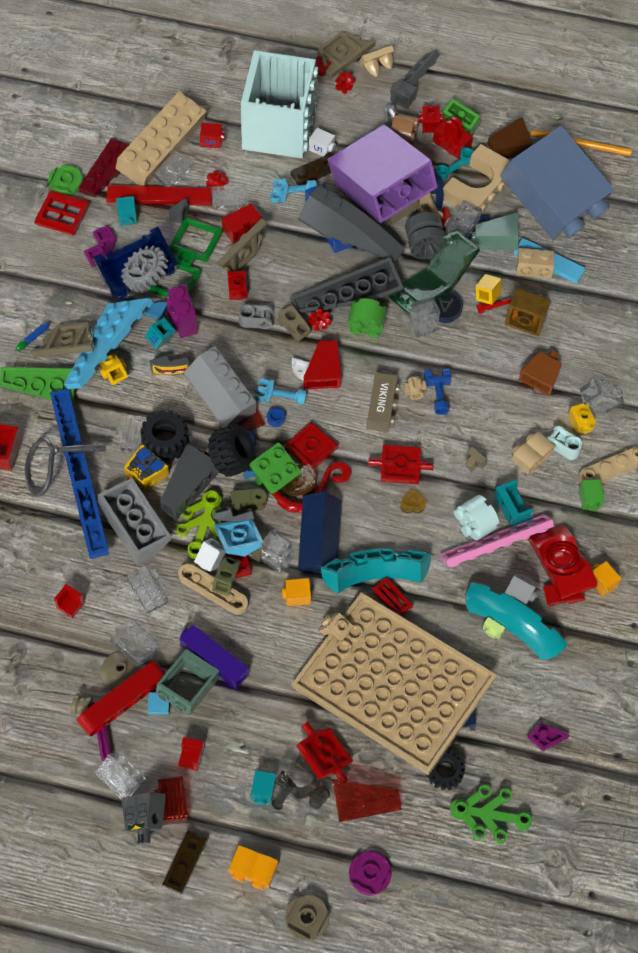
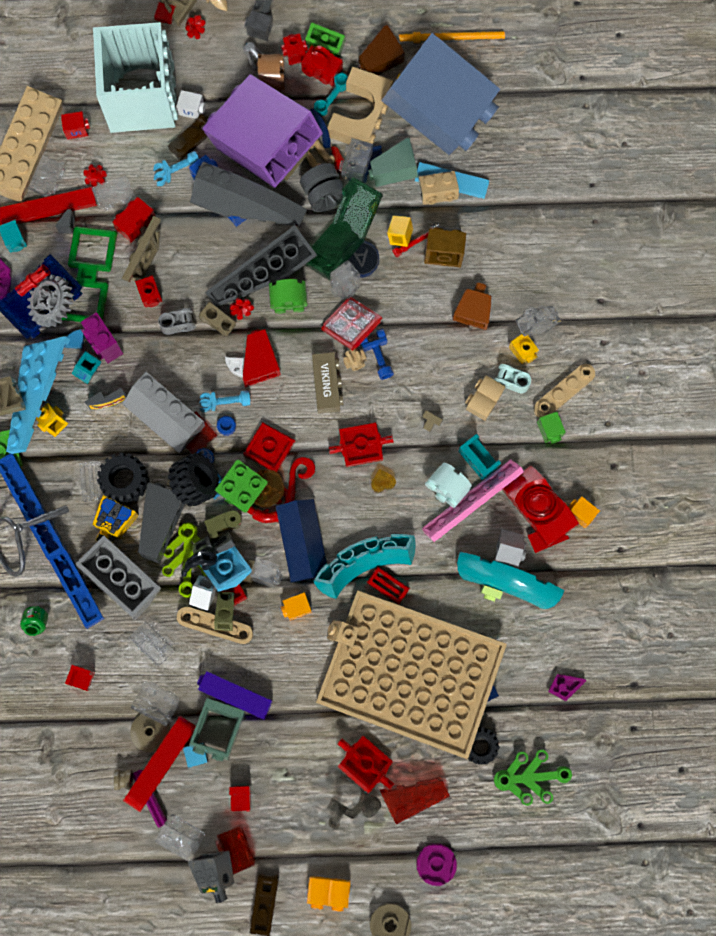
camera: 15 degrees left, 15 degrees up
teal brick [250,770,276,806] -> none
none -> red pin [15,265,51,296]
none -> green head [20,606,48,636]
none -> black piece [181,549,218,577]
none -> clear piece [321,297,382,351]

